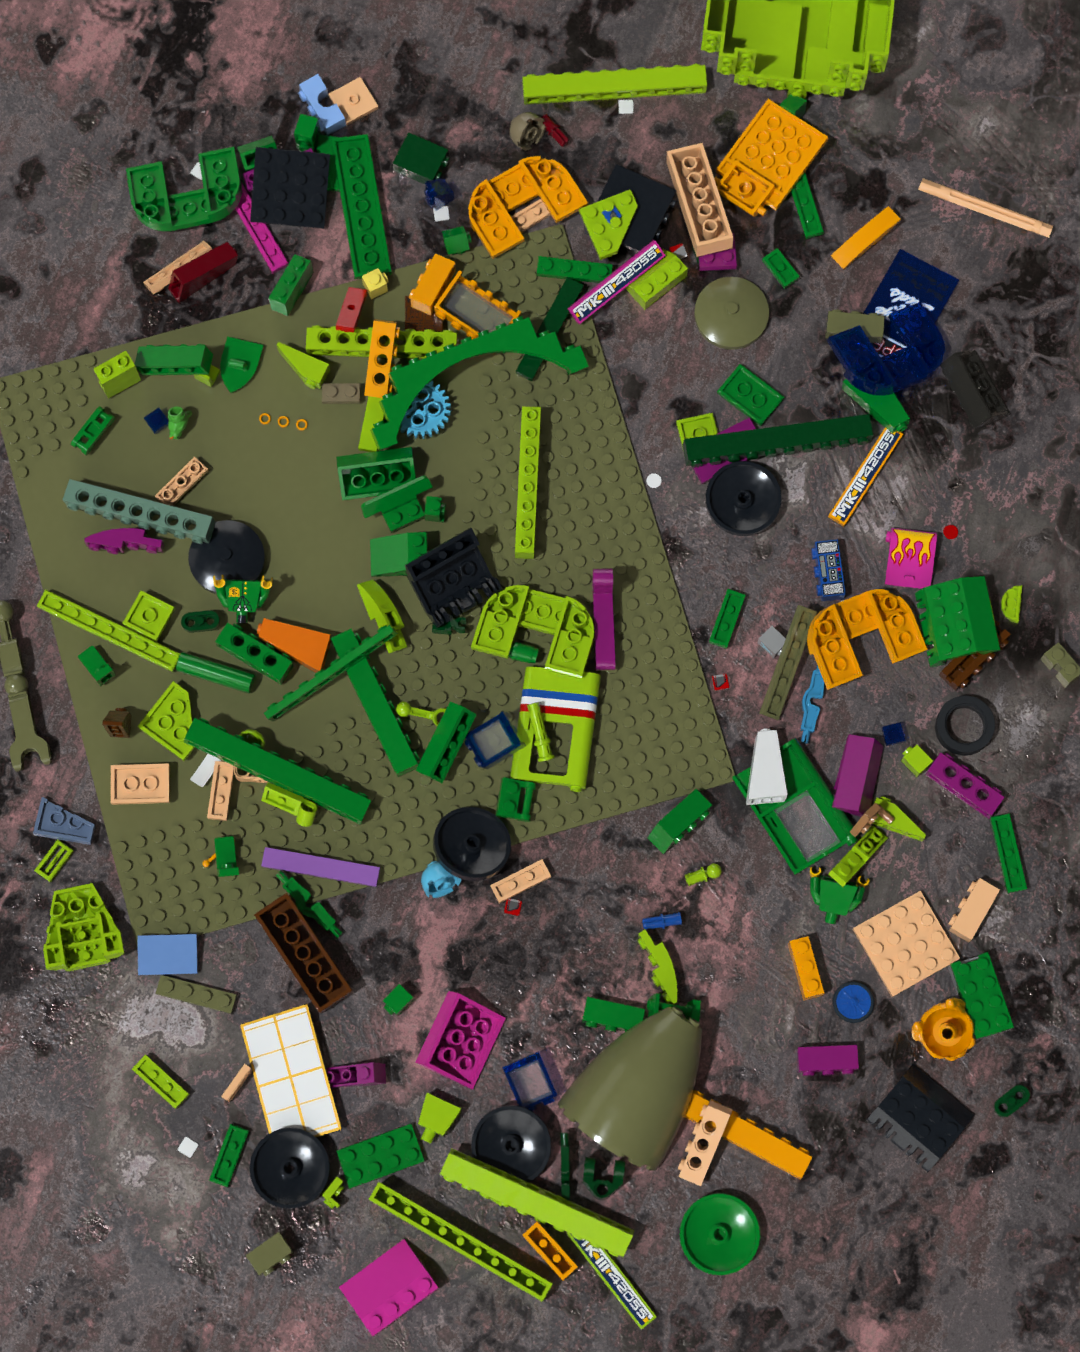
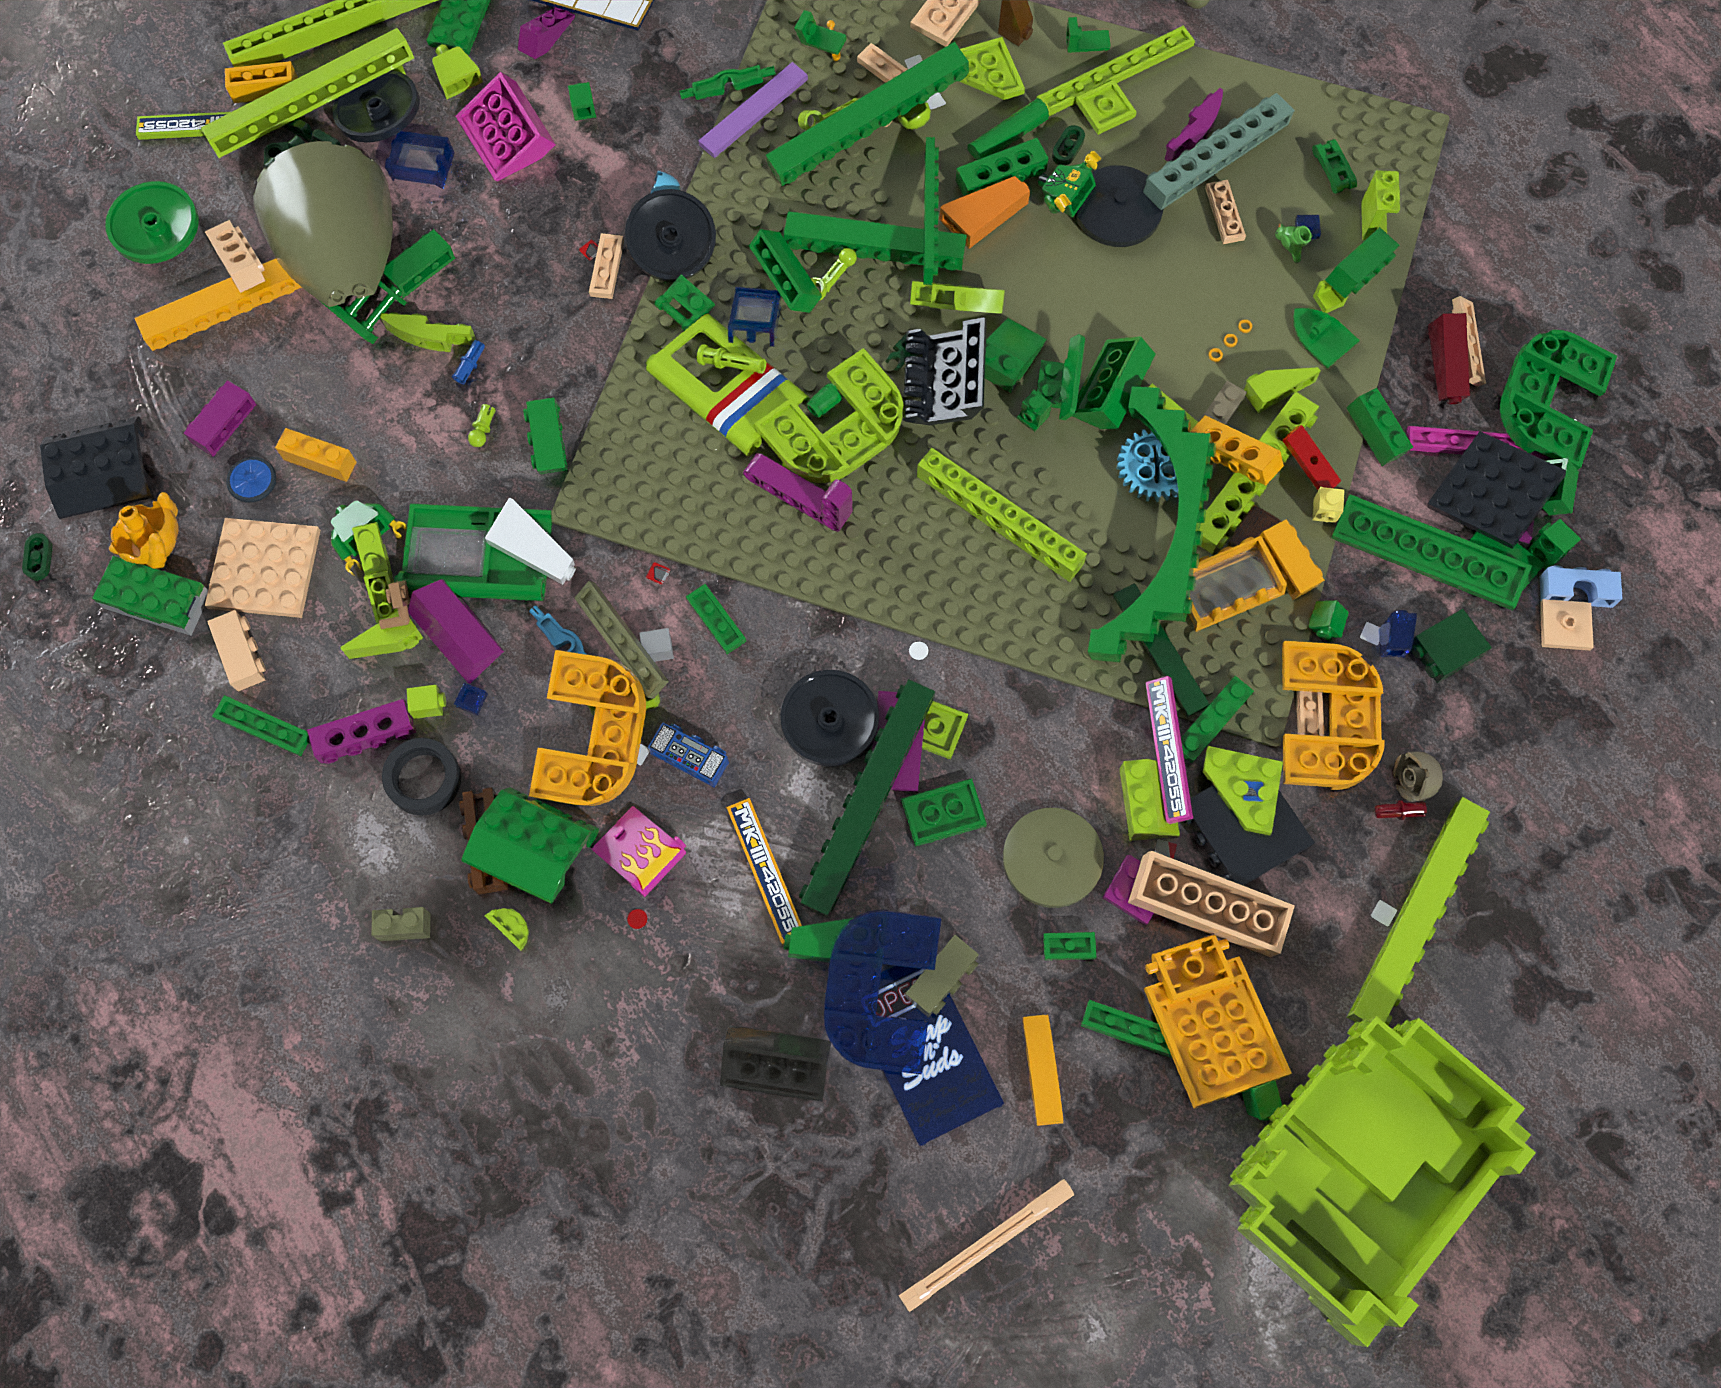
camera: 125 degrees right, 5 degrees down
reddish brown brick [254,893,353,1014] -> none

